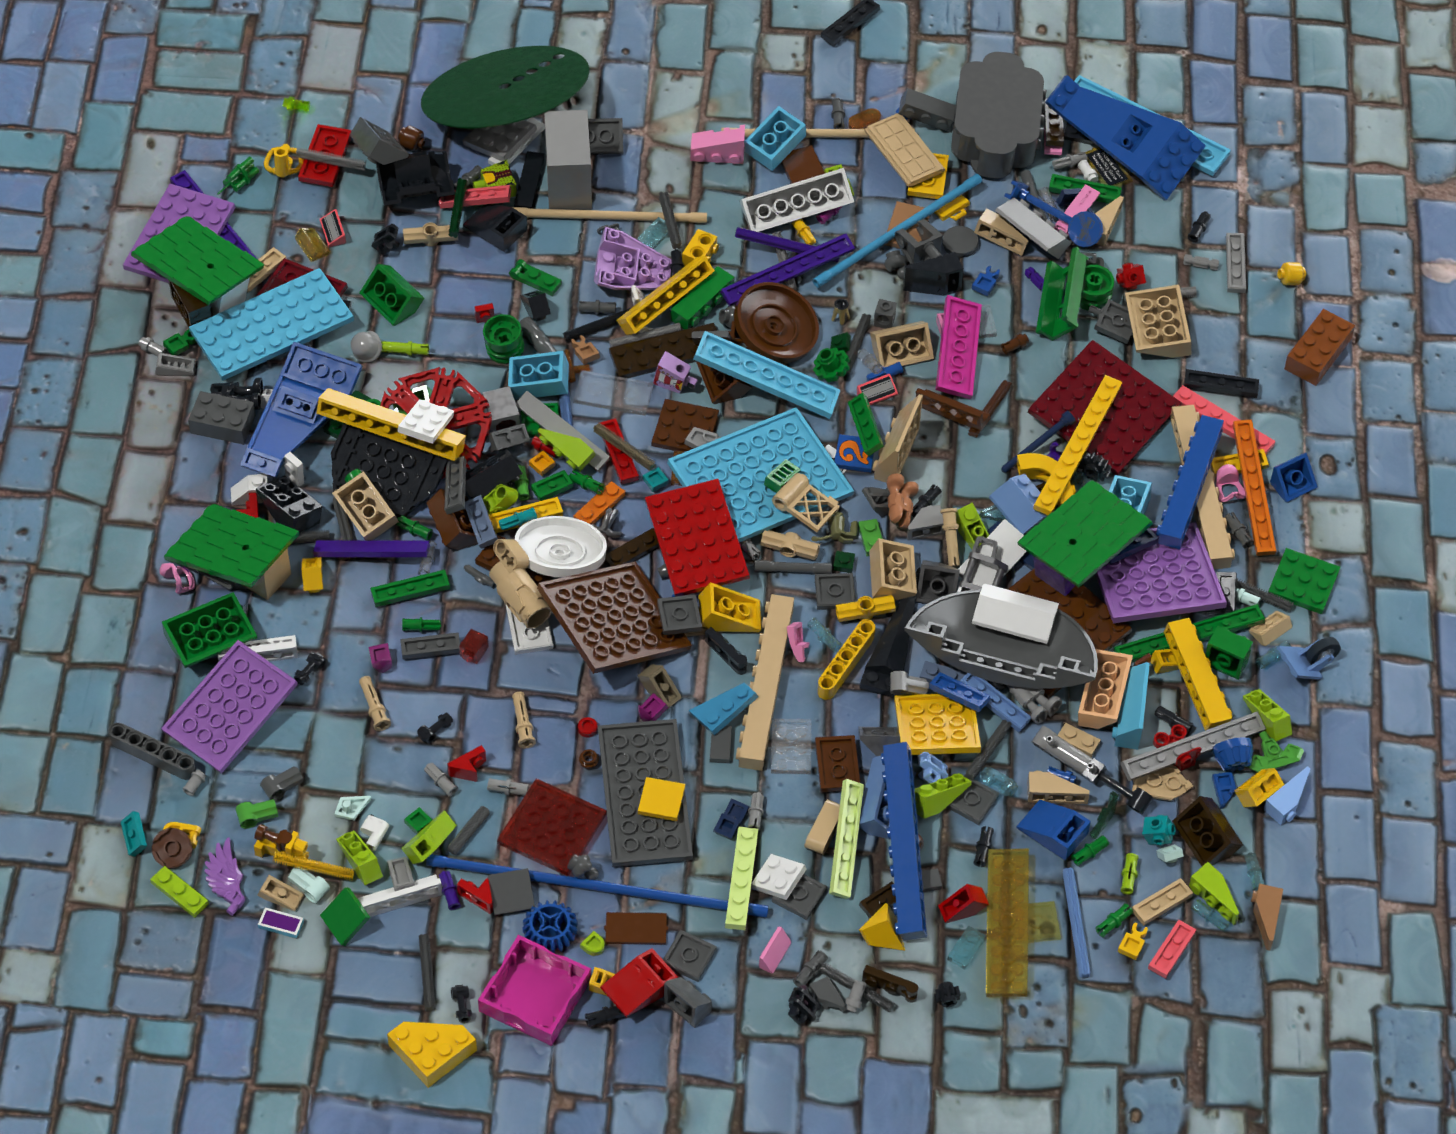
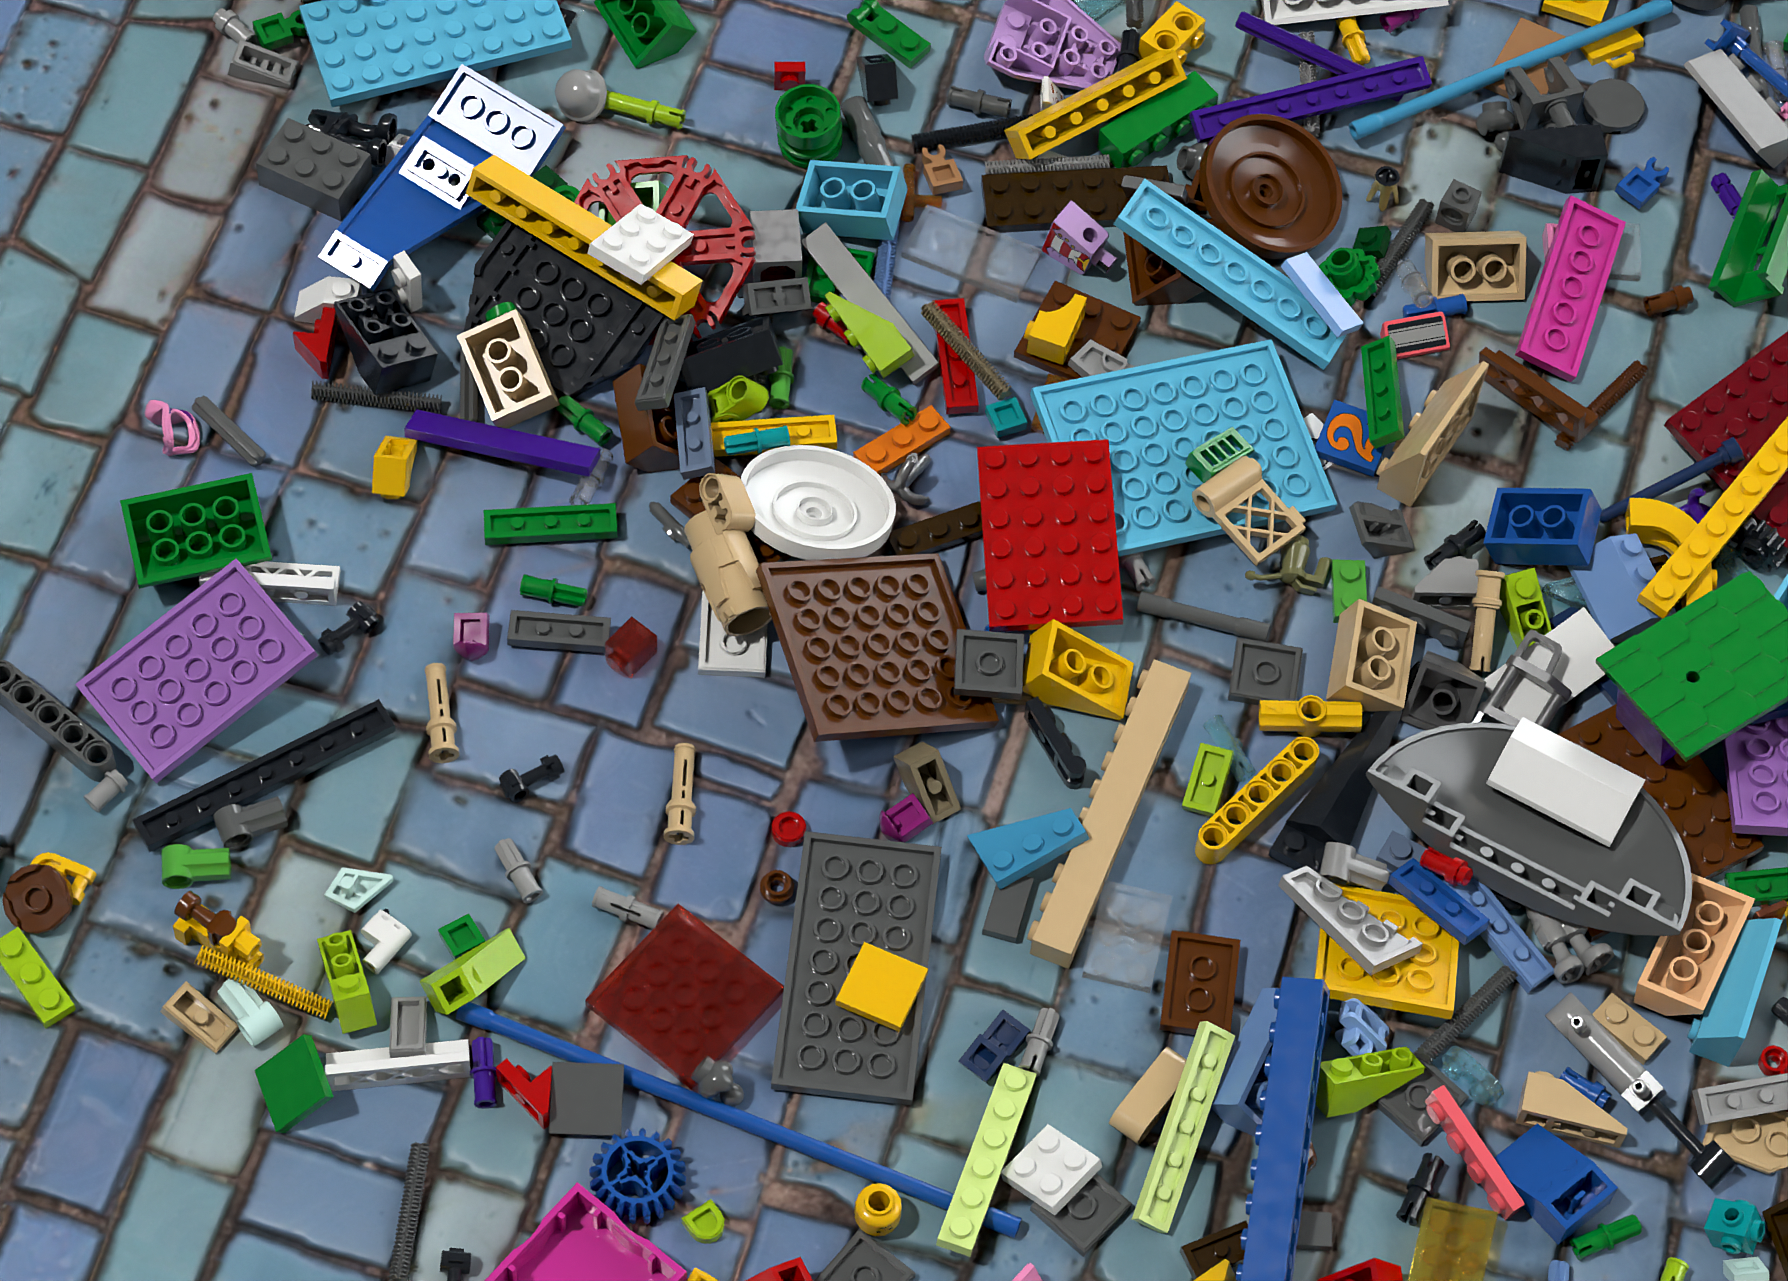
camera: 10 degrees right, 5 degrees up
green piece [164,504,299,600] -> none
medium lavender animal [205,837,245,916] -> none
tile [258,907,304,939] -> none
red slope [447,745,486,782] -> none
dark grey axle [447,806,490,855] -> none
light orange plate [529,451,556,476] -> none
green plate [531,470,573,501] -> none
reddish brown piece [604,912,668,945] -> none
tan piece [760,530,820,560] -> none
bright pink slope [787,622,810,662] -> none
dark green plate [833,551,855,573] -> none
flat silver slope [858,726,900,756] -> none
nougat piece [887,473,919,529] -> none
tan slope [974,208,1028,256] -> none
clear green tile [1090,791,1119,839] -> none
none -> black plate [132,699,396,852]
none -> yellow head [854,1183,902,1236]
none -> yellow arch [1024,294,1087,365]
none -> lime plate [1182,742,1234,817]
none -> light grey wing [1278,865,1423,976]
none -> light blue tile [1281,252,1364,338]
none -> dark grey plate [1372,586,1472,649]
none -> red animal [1420,847,1473,886]
none -> coral plate [1425,1085,1525,1220]
none -> blue brick [1483,488,1602,566]

